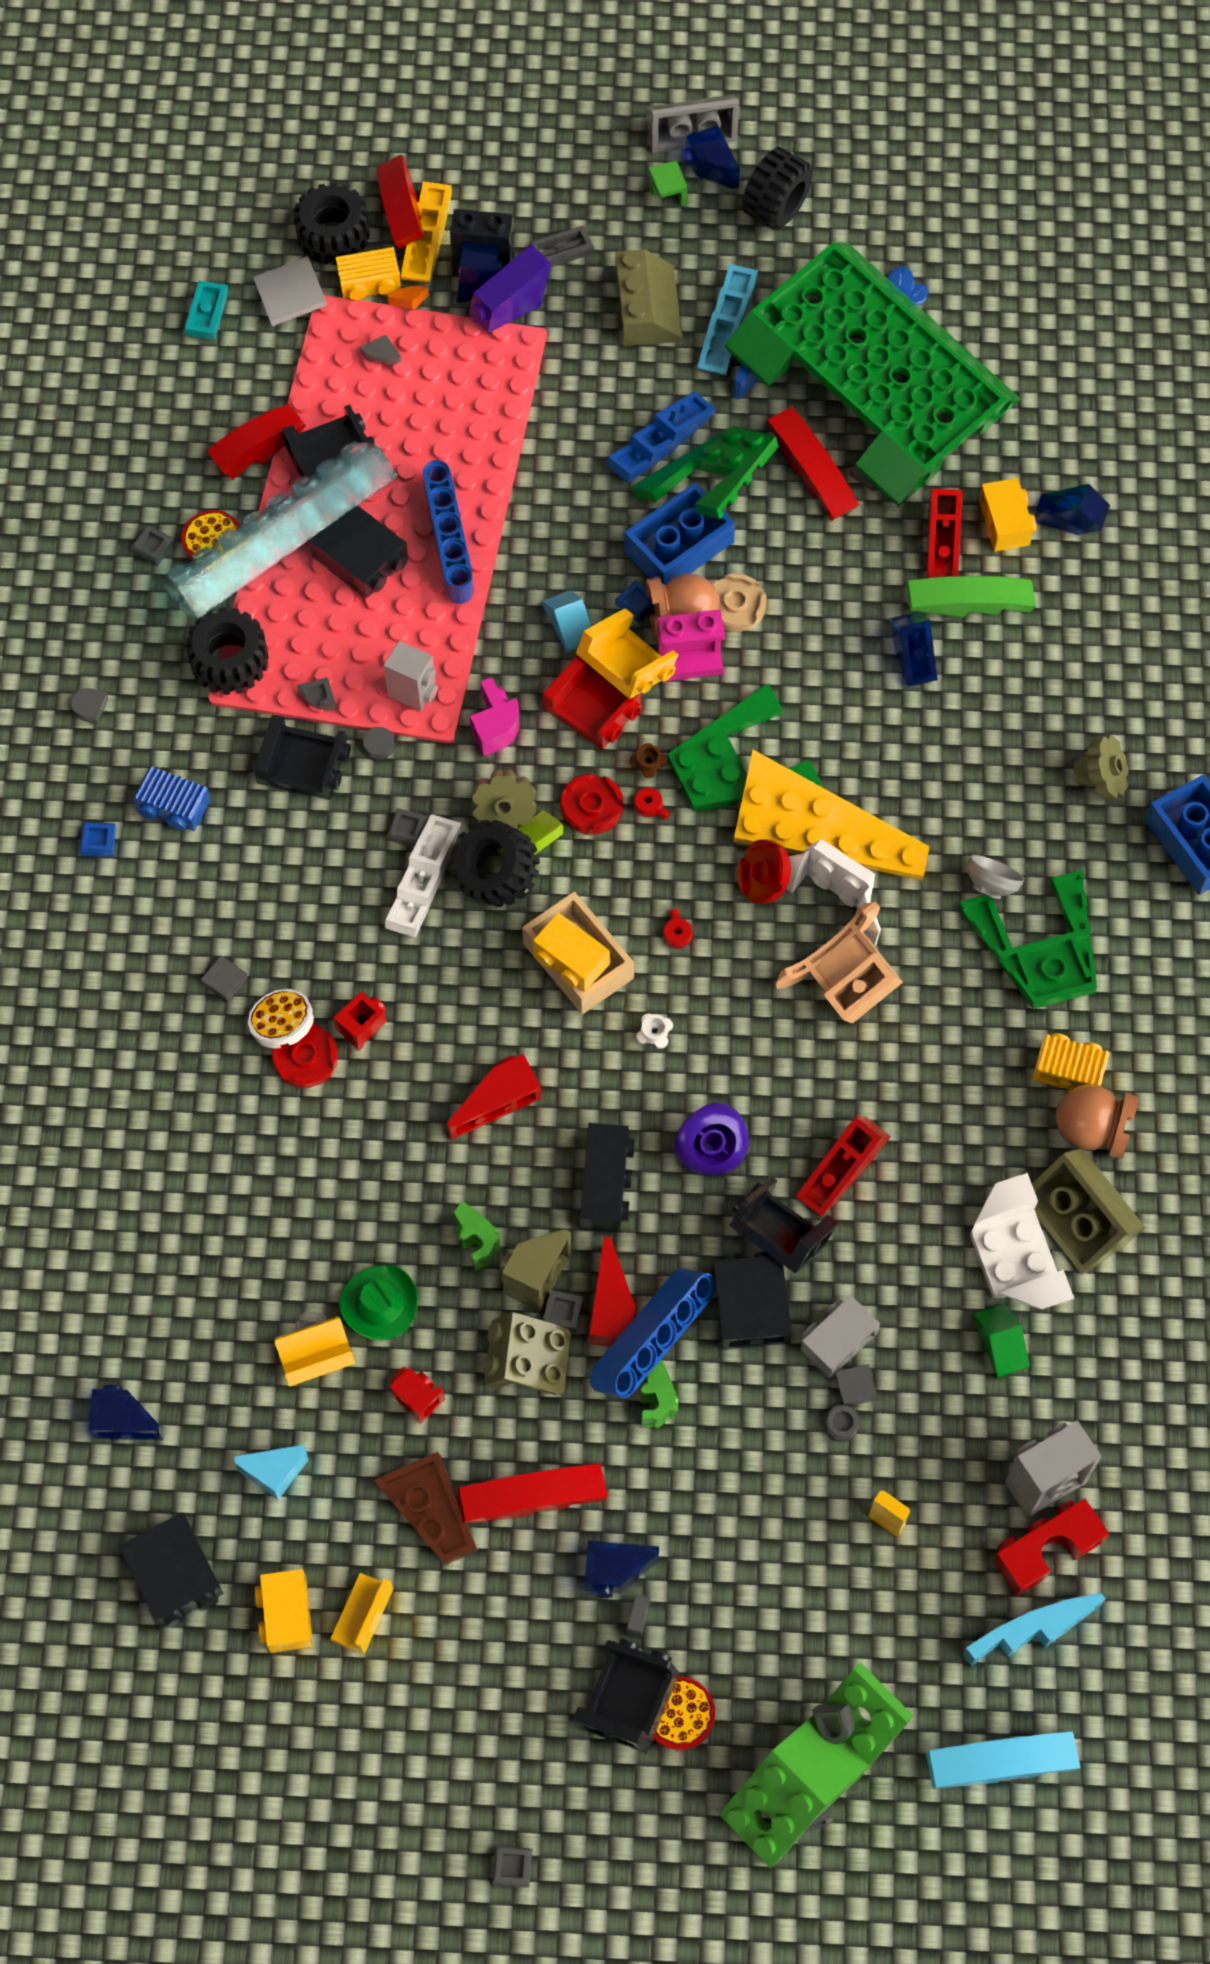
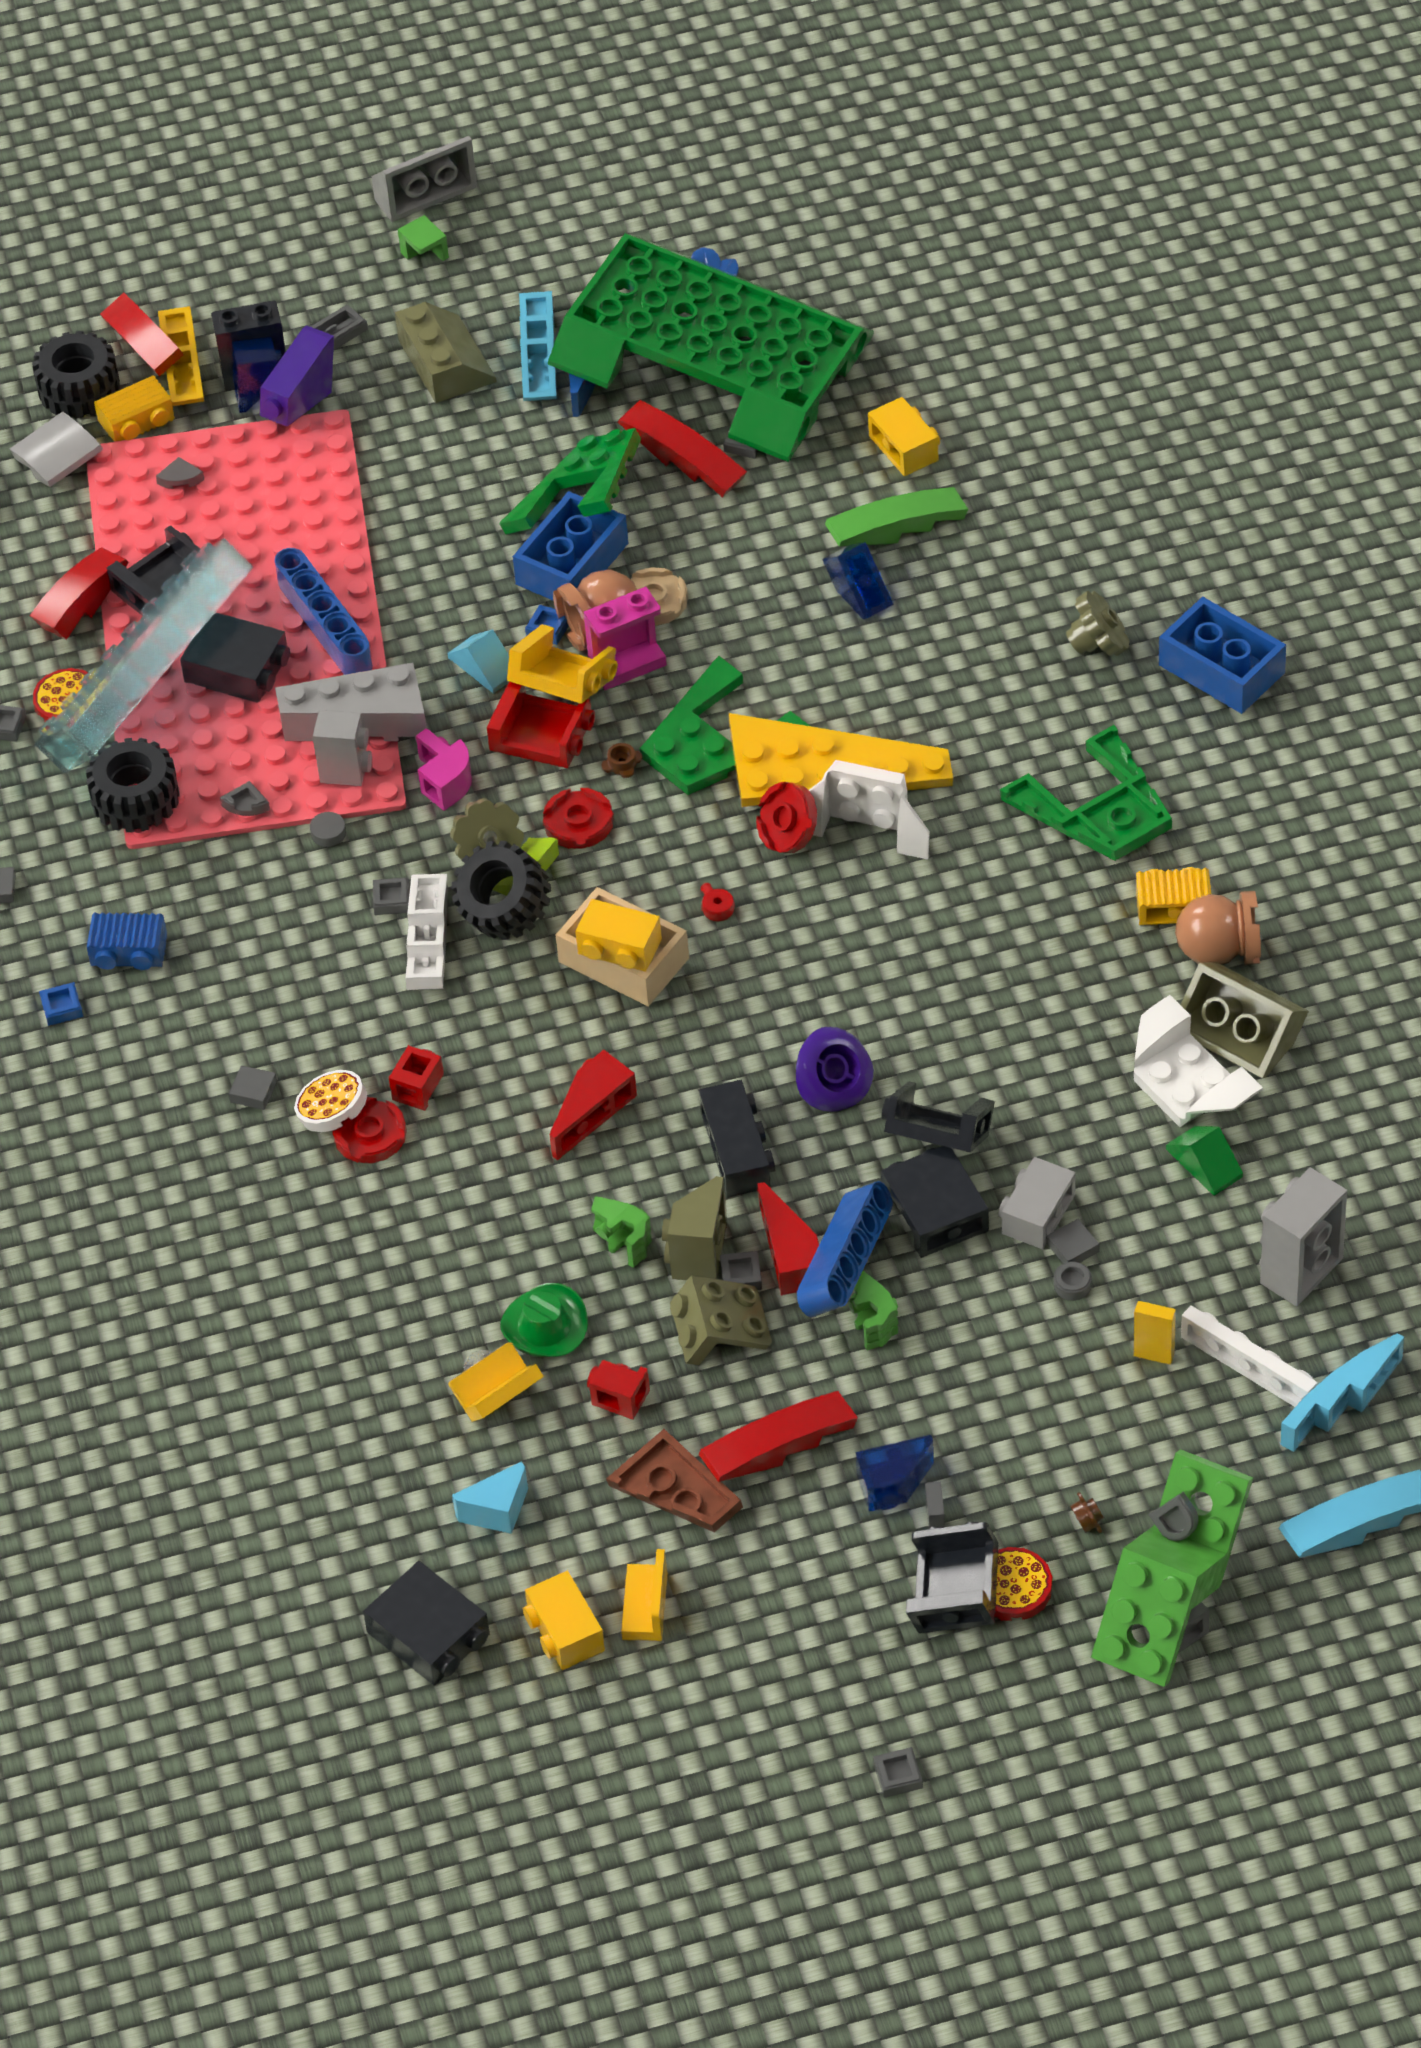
camera: 15 degrees left, 15 degrees down
clear blue slope [88,1384,164,1440] -> none
black panel [254,714,351,800] -> none
orange tile [387,286,429,311] -> none
blue slope [606,391,716,483] -> none
red piece [633,787,671,820] -> none
white plate [636,1014,673,1049] -> none
clear blue slope [682,126,740,189] -> none
black tyre [742,147,813,231] -> none
light nougat piece [776,902,903,1024] -> none
red slope [796,1116,891,1217] -> none
red slope [927,489,963,578] -> none
light grey piece [967,855,1025,899] -> none
red arch [993,1498,1110,1597] -> none
clear blue slope [1034,484,1110,535] -> none
none -> light grey wedge [275,663,426,741]
none -> reddish brown plate [1070,1492,1104,1534]
none -> white plate [1181,1305,1317,1407]

